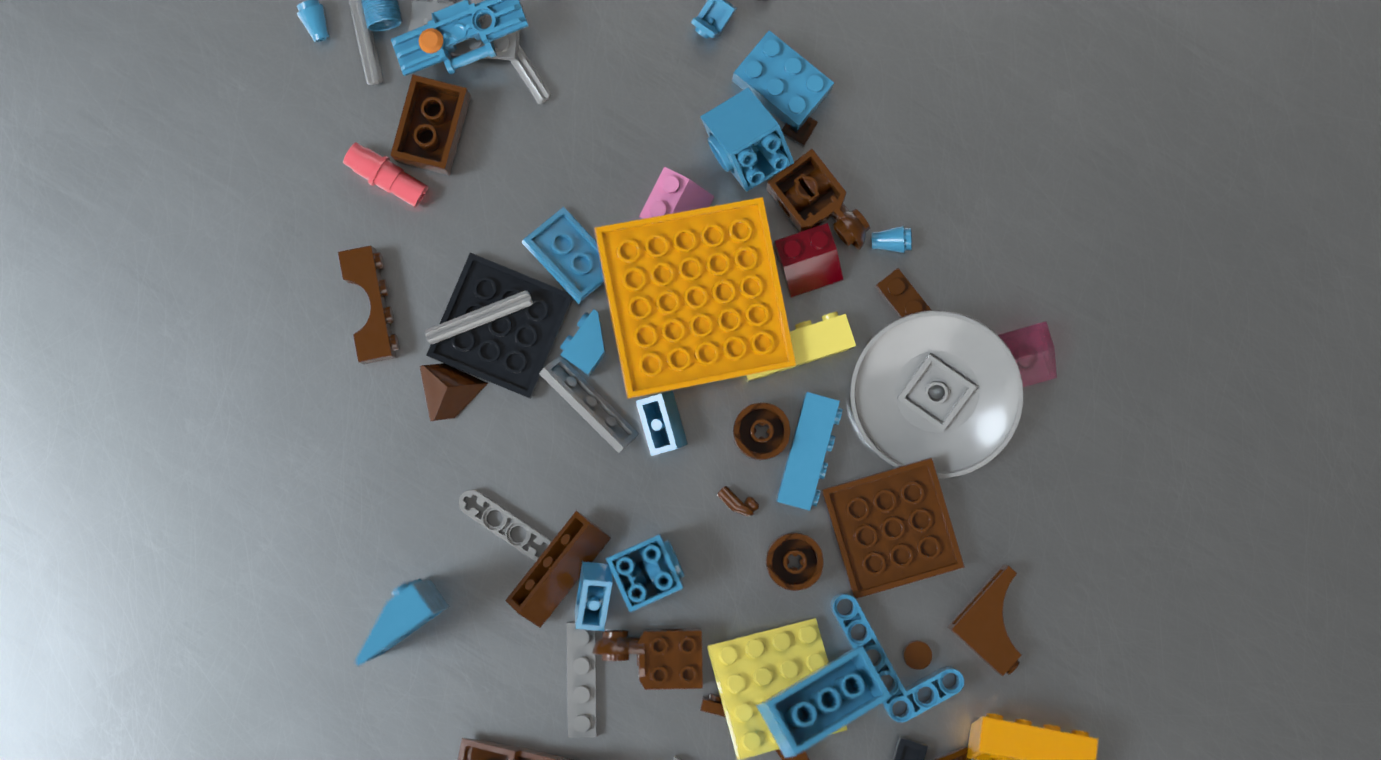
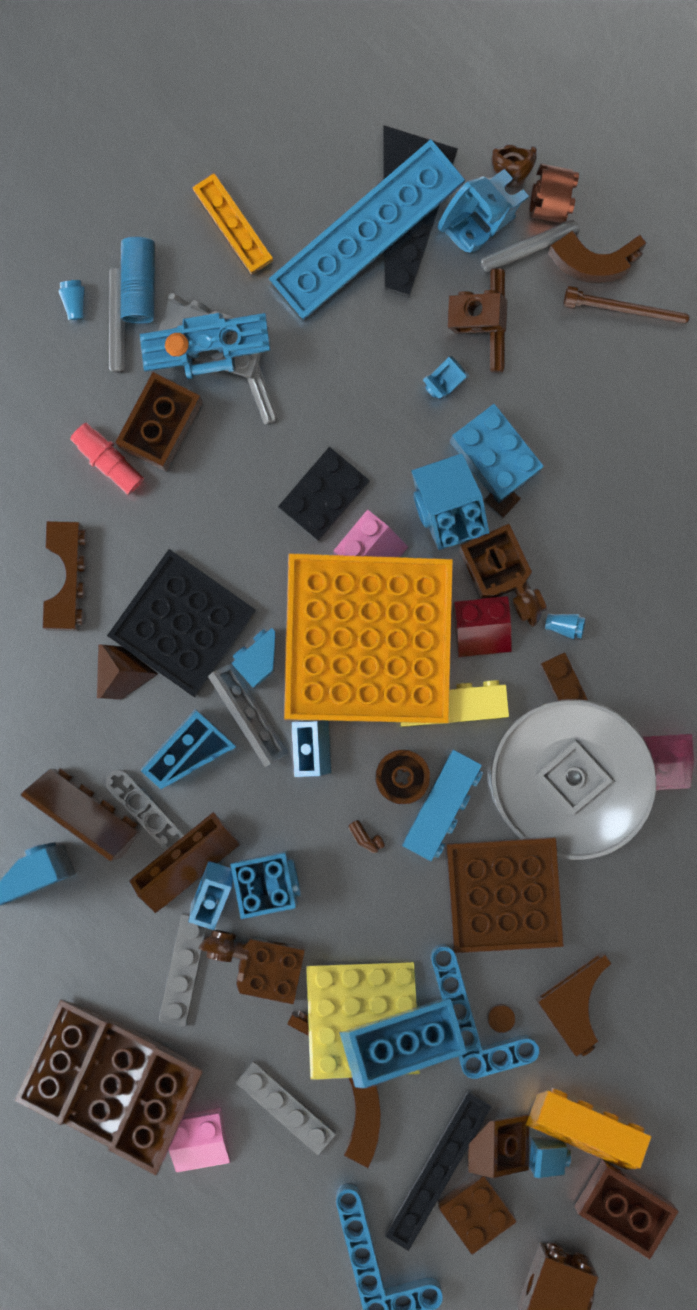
camera: 15 degrees right, 0 degrees up
light grey axle [425,291,533,344] -> none
dark azure tile [522,207,604,304] -> none
reddish brown brick [765,533,824,591] -> none
none -> reddish brown slope [20,768,141,861]
none -> dark azure wedge [141,708,236,789]
none -> black plate [278,446,370,542]

